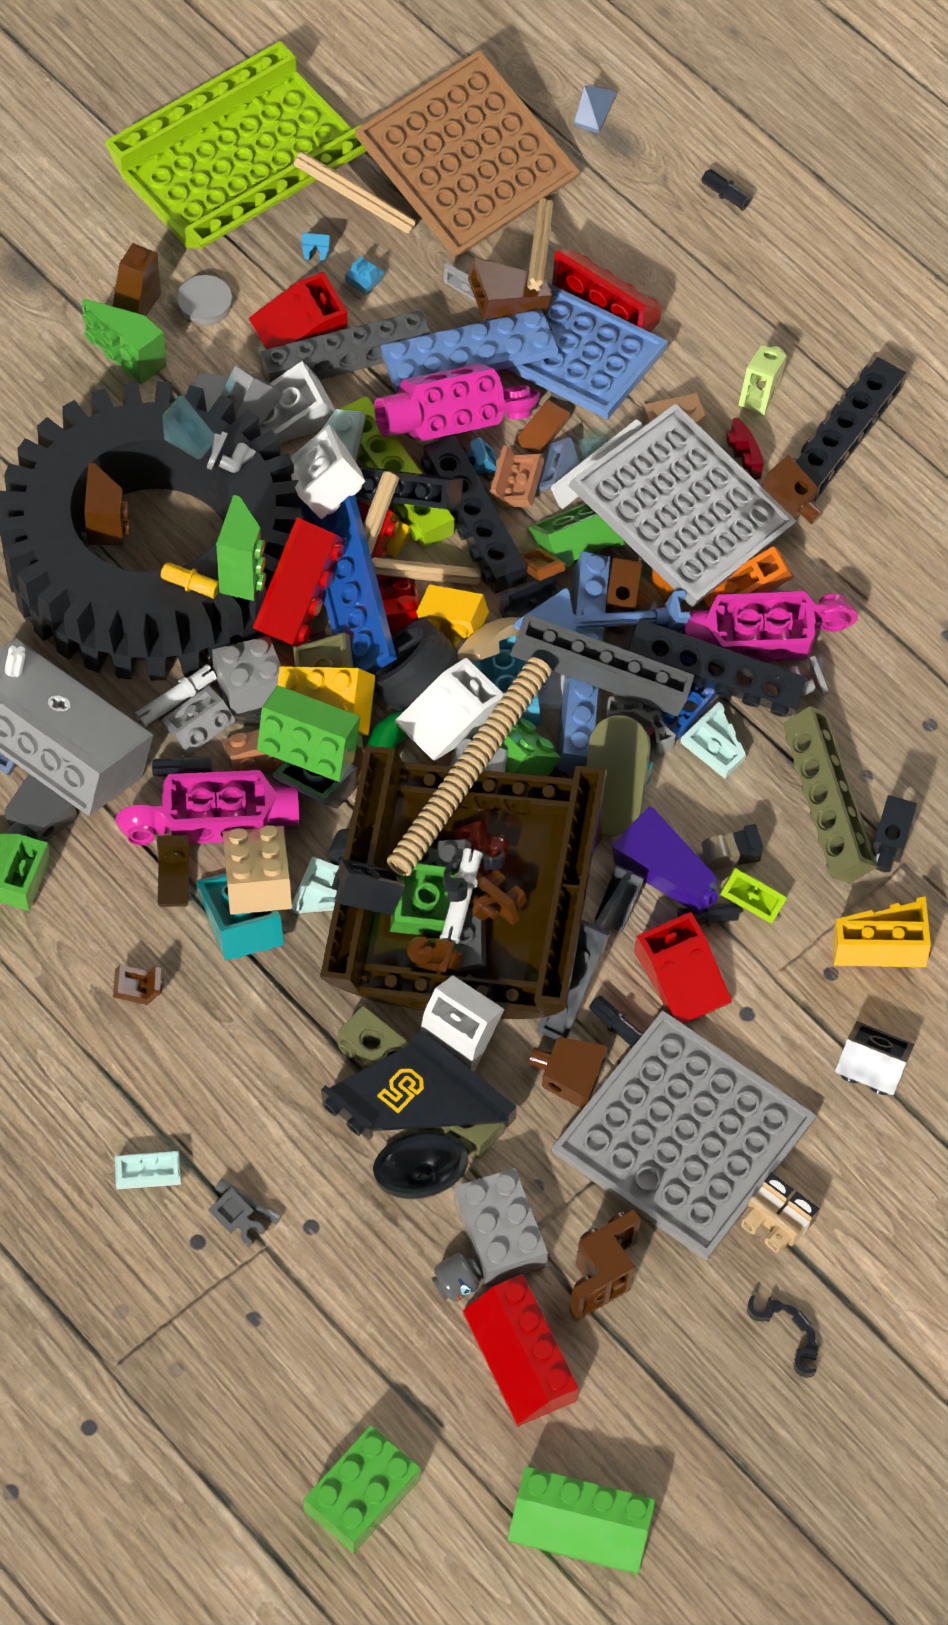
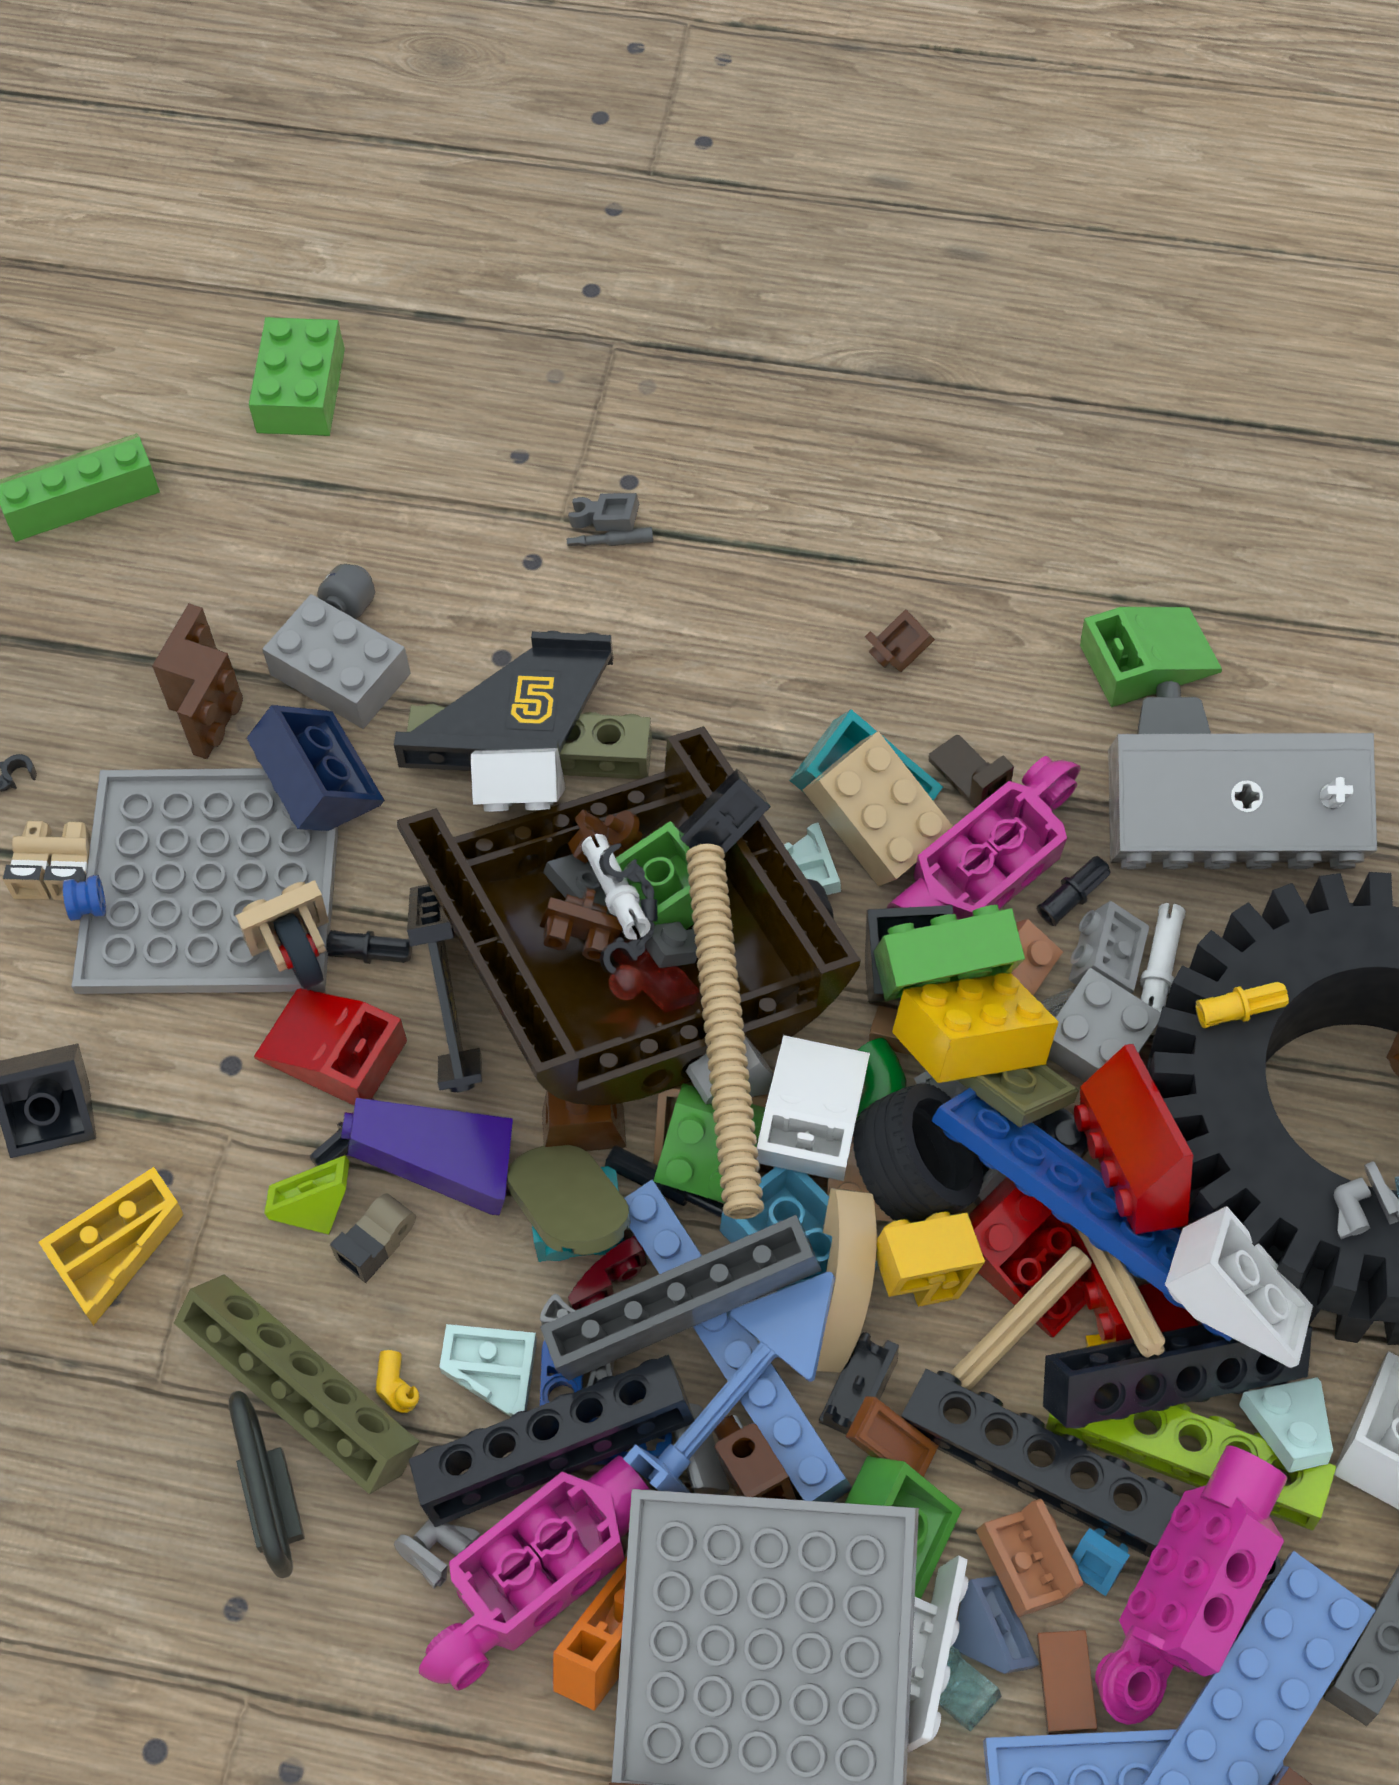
camera: 150 degrees right, 0 degrees up
light aqua plate [115,1151,181,1189] -> none
bright green slope [216,495,266,601] -> none
black dish [373,1131,468,1200] -> none
red slope [462,1274,579,1427] -> none
reddish brown torso [529,1037,608,1109] -> none
black torso [872,795,917,872] -> none
none -> blue wheel [63,875,106,921]
none -> pearl dark grey bar [228,1391,305,1578]
none -> tan plate [236,880,329,990]
none -> dark blue slope [246,705,385,831]
none -> yellow arm [375,1350,420,1413]

